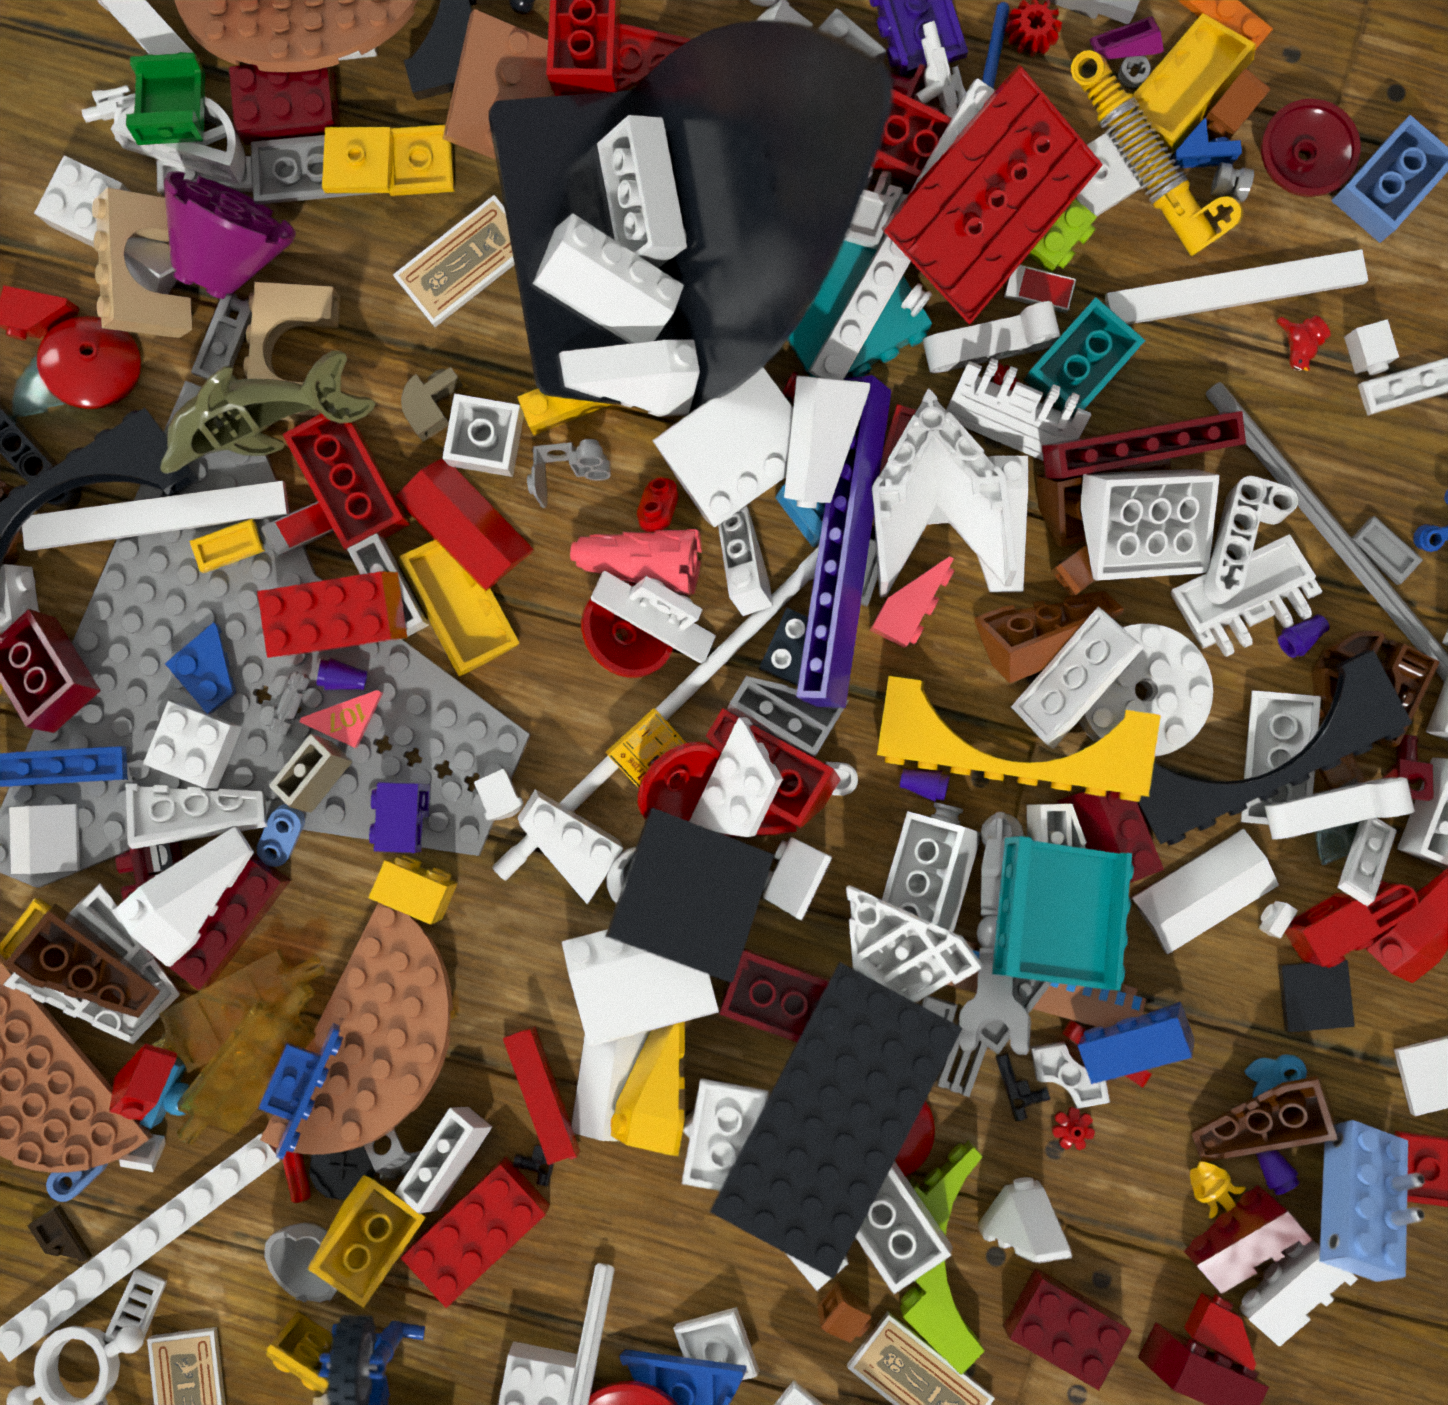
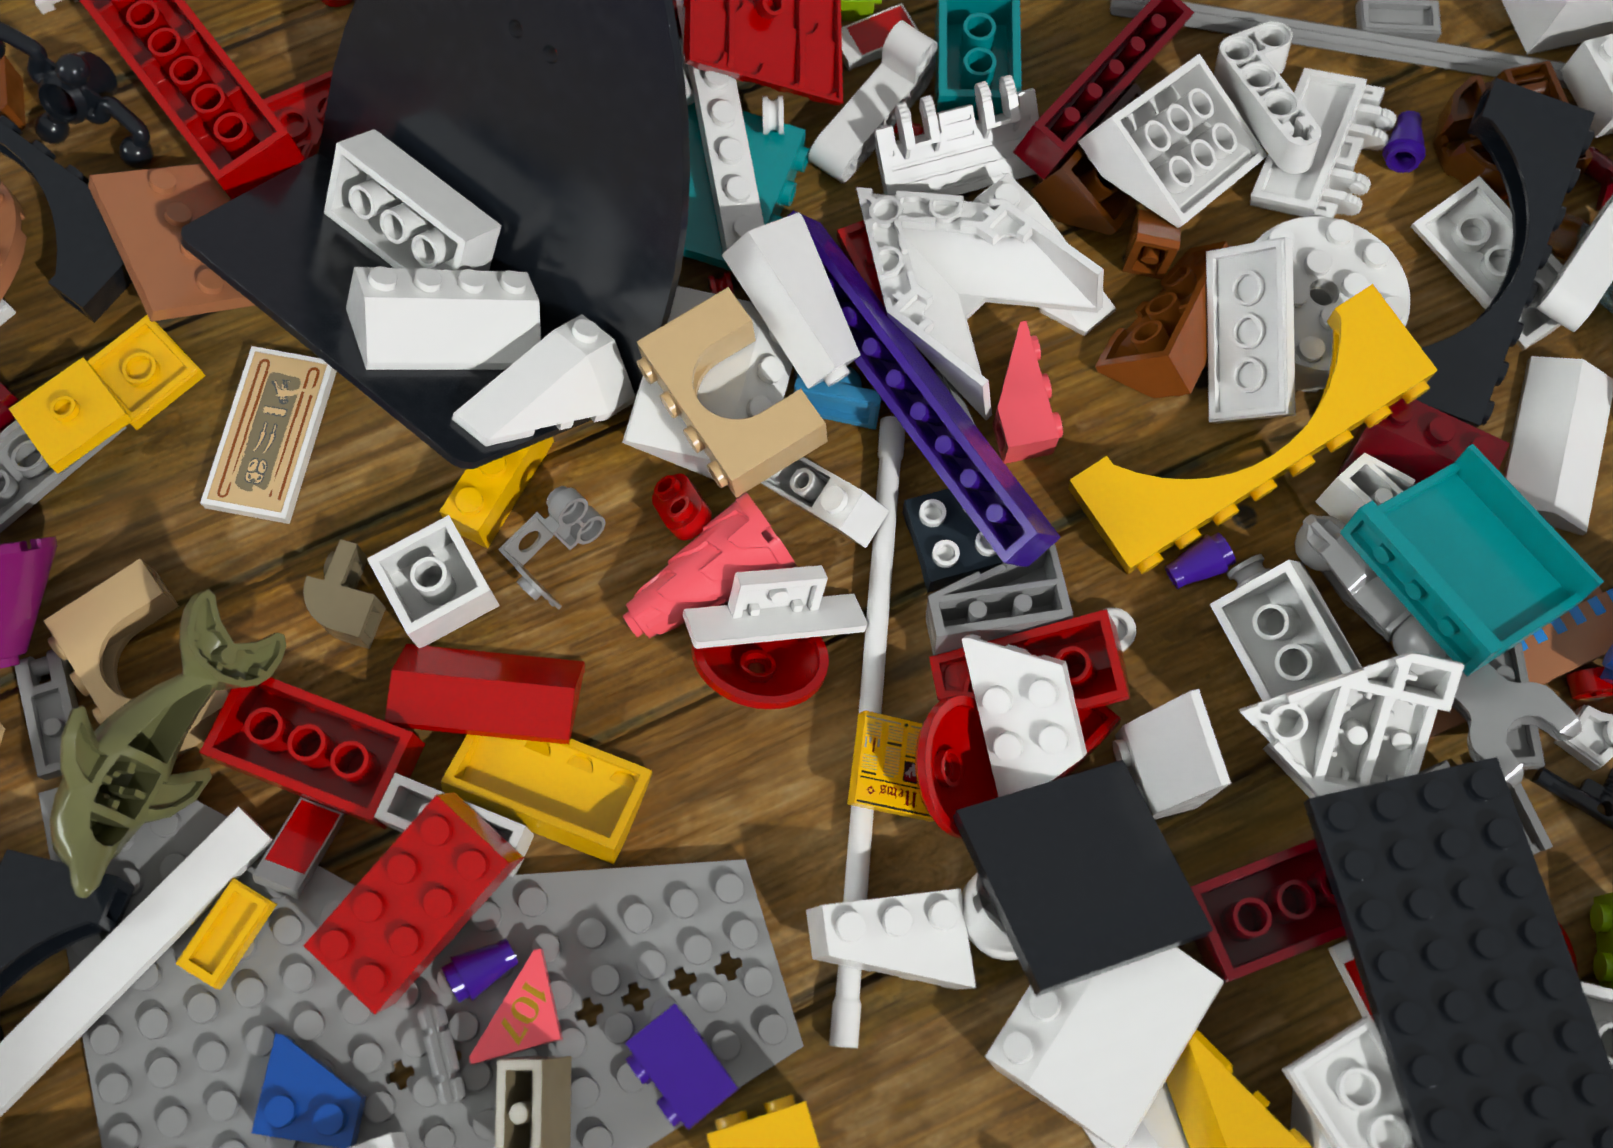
camera: 45 degrees left, 15 degrees down
white tile [474,768,524,821] -> none
none -> tan arch [637,287,828,498]

